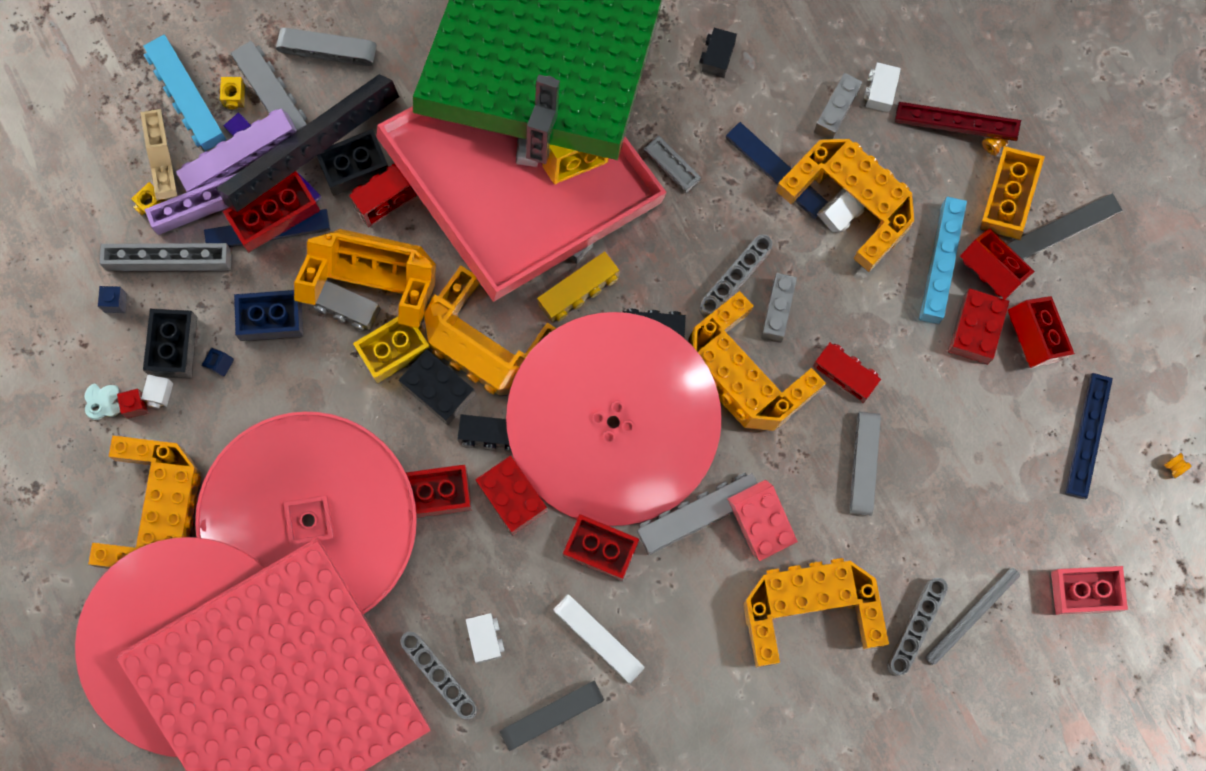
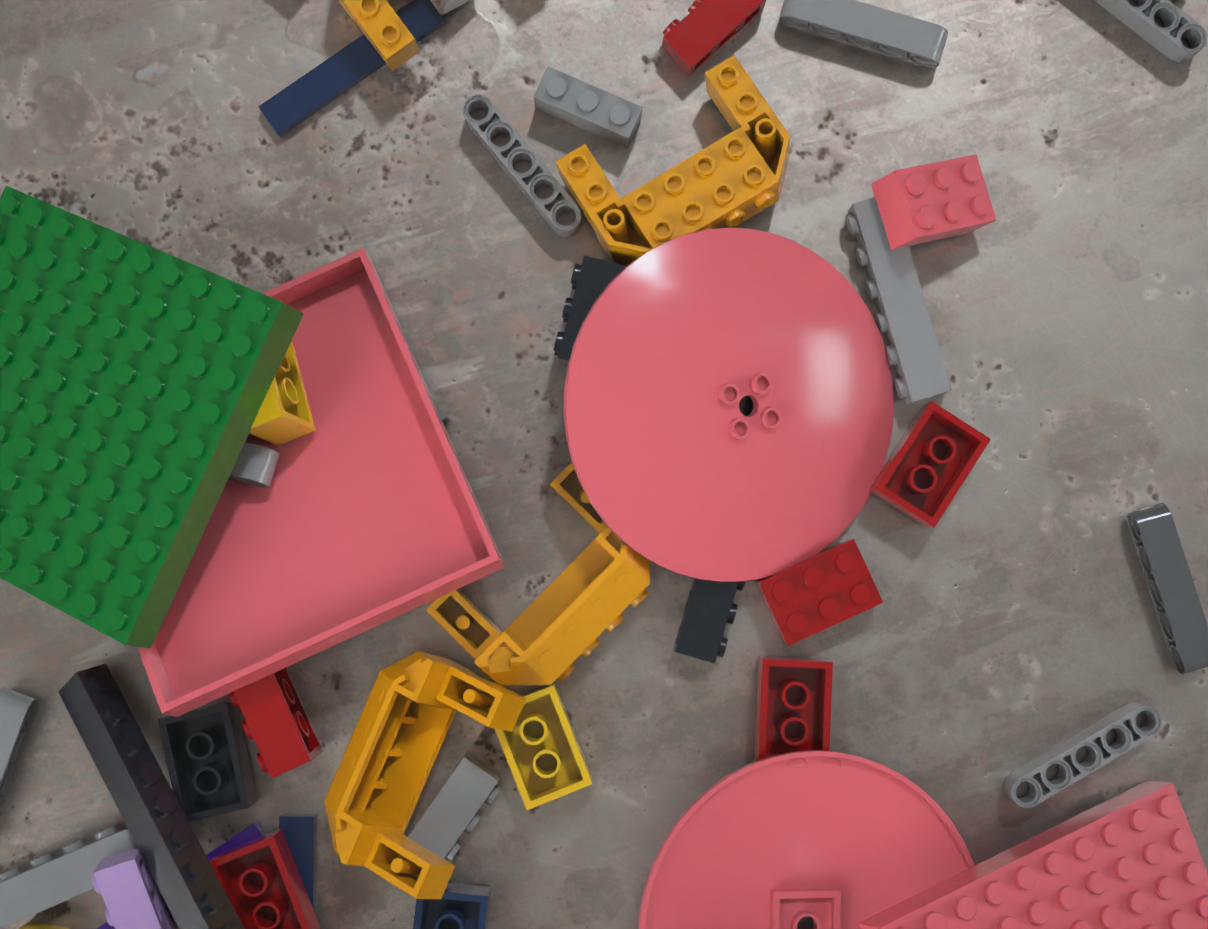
camera: 80 degrees left, 10 degrees up
black brick [399,349,476,425] -> none
white brick [465,613,505,664] -> none
dark grey bracket [526,74,560,164] -> none
yellow brick [537,251,620,323] -> none
white beam [553,594,645,684] -> none
light grey plate [644,135,701,193] -> none
black brick [699,27,737,78] -> none
light orange wedge [744,558,889,668] -> none

